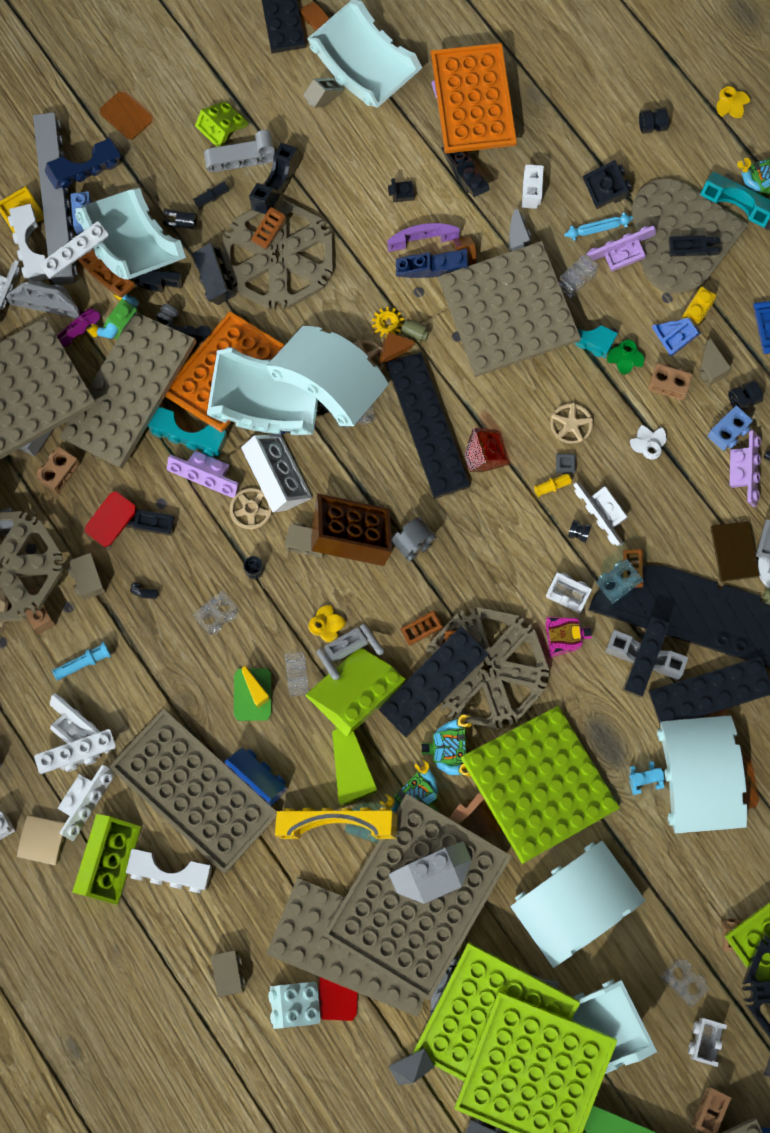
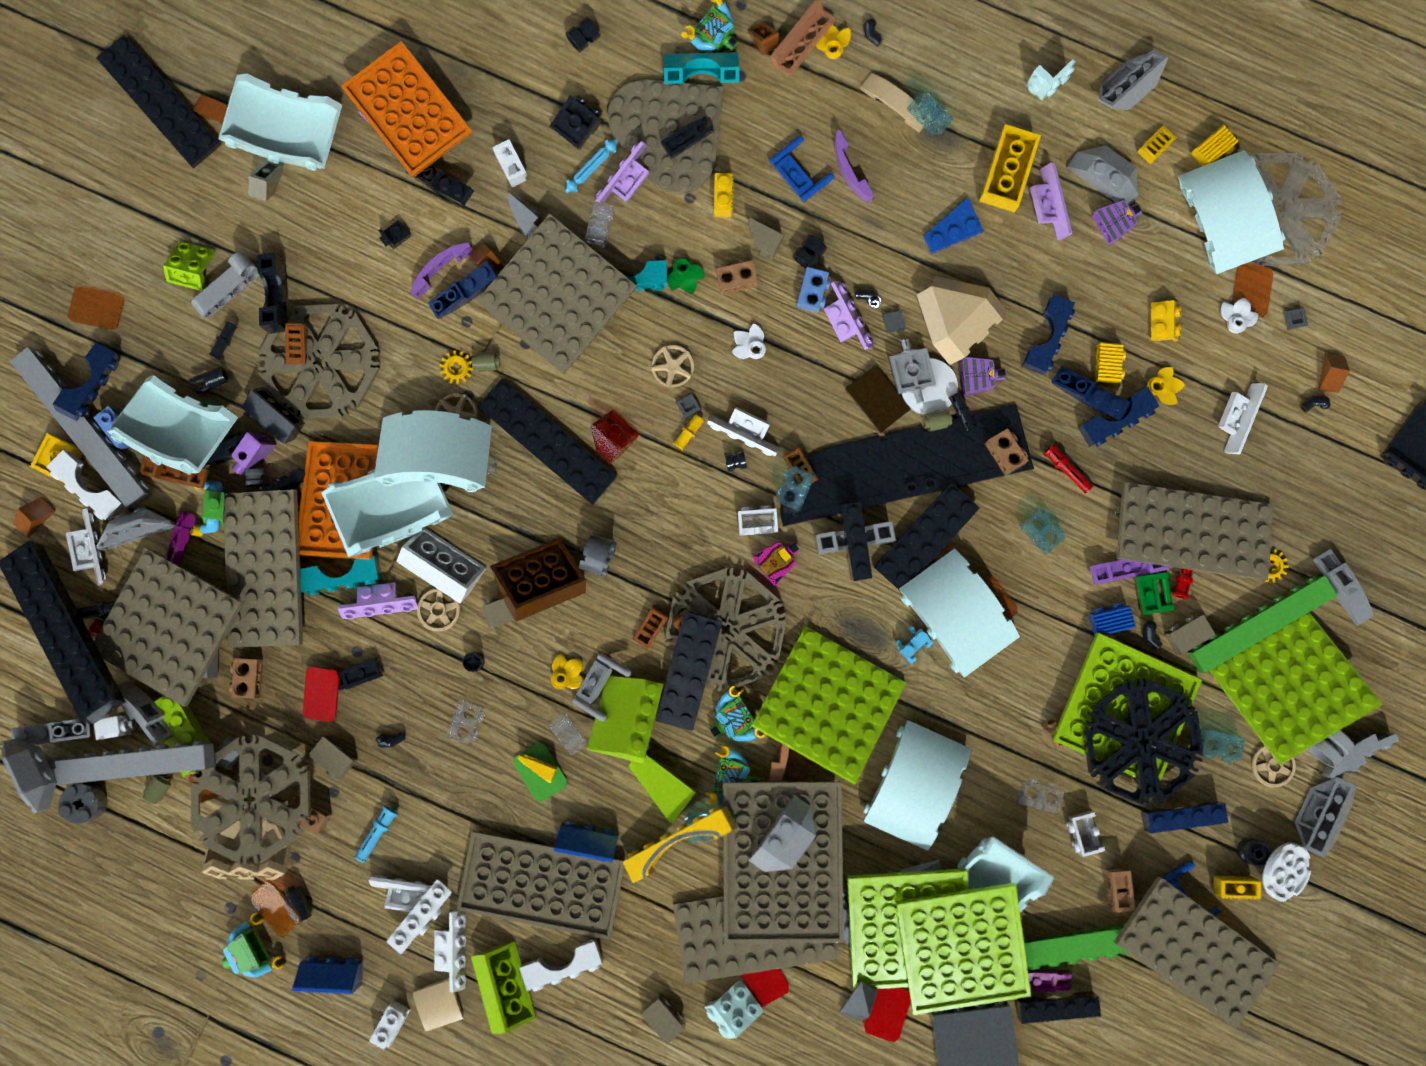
camera: 30 degrees left, 10 degrees up
white bracket [39,222,109,279] -> none
dark orange slope [378,332,415,365] -> none
wing [652,318,701,355] -> none
none -> medium lavender torso [232,432,276,475]
none -> red piece [864,987,911,1042]

